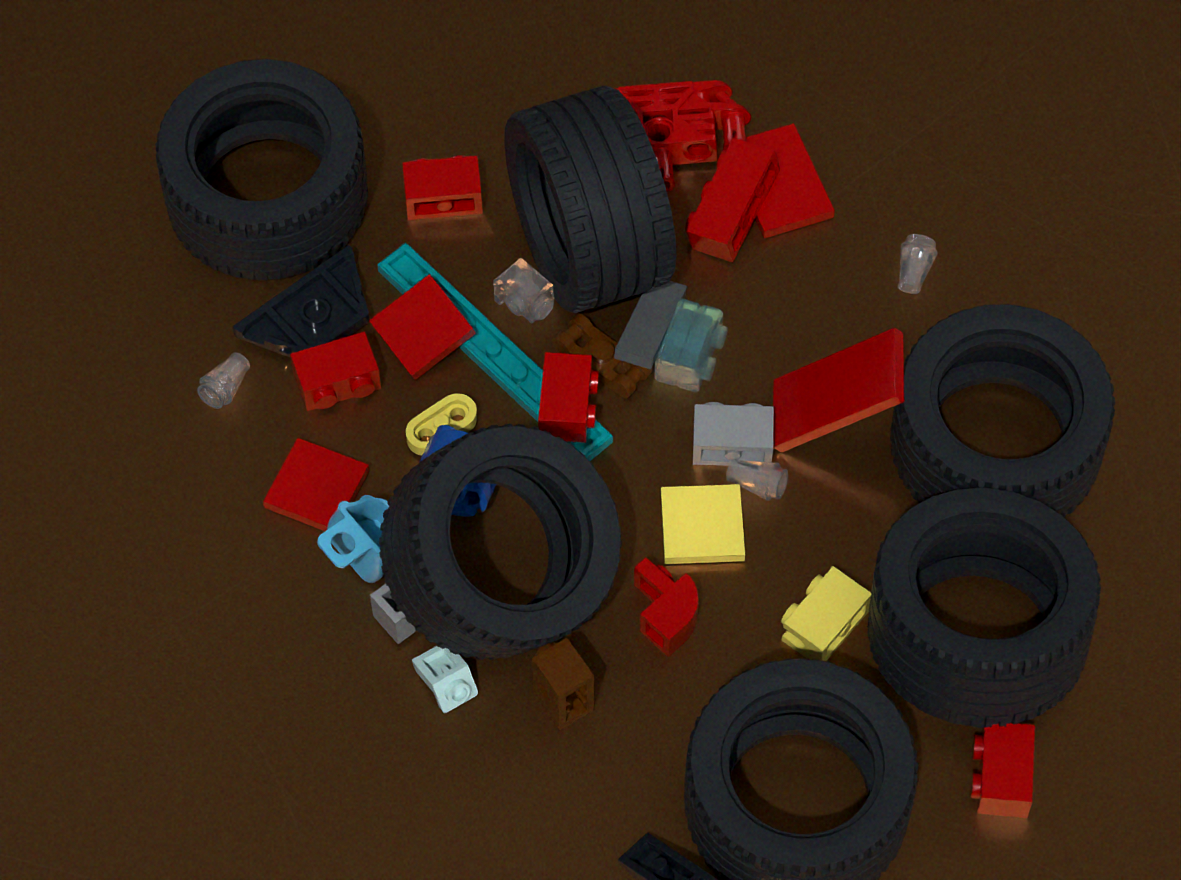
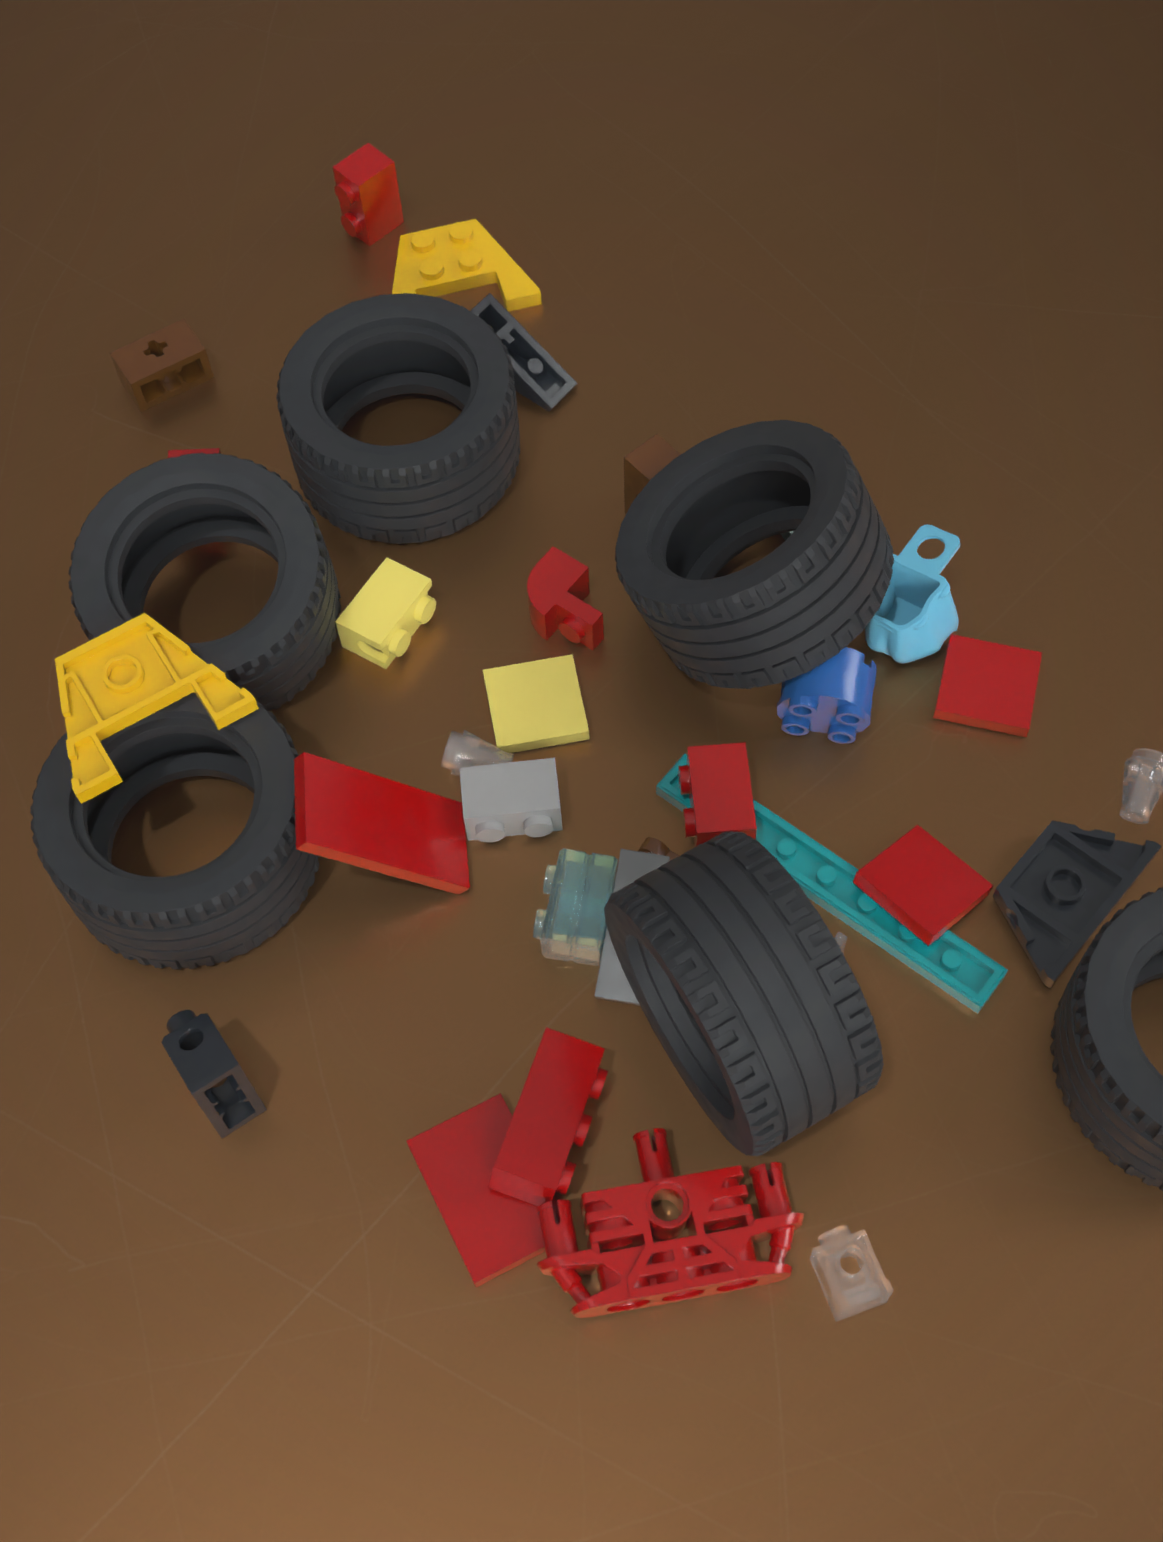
camera: 175 degrees right, 0 degrees up
red brick [290,331,381,411] -> none
red brick [402,155,483,220] -> none
light yellow plate [406,393,477,456] -> none
clear cone [898,234,938,294] -> none
none -> yellow wing [55,613,259,804]
none -> black torso [161,1010,267,1139]
none -> clear brick [810,1225,894,1322]

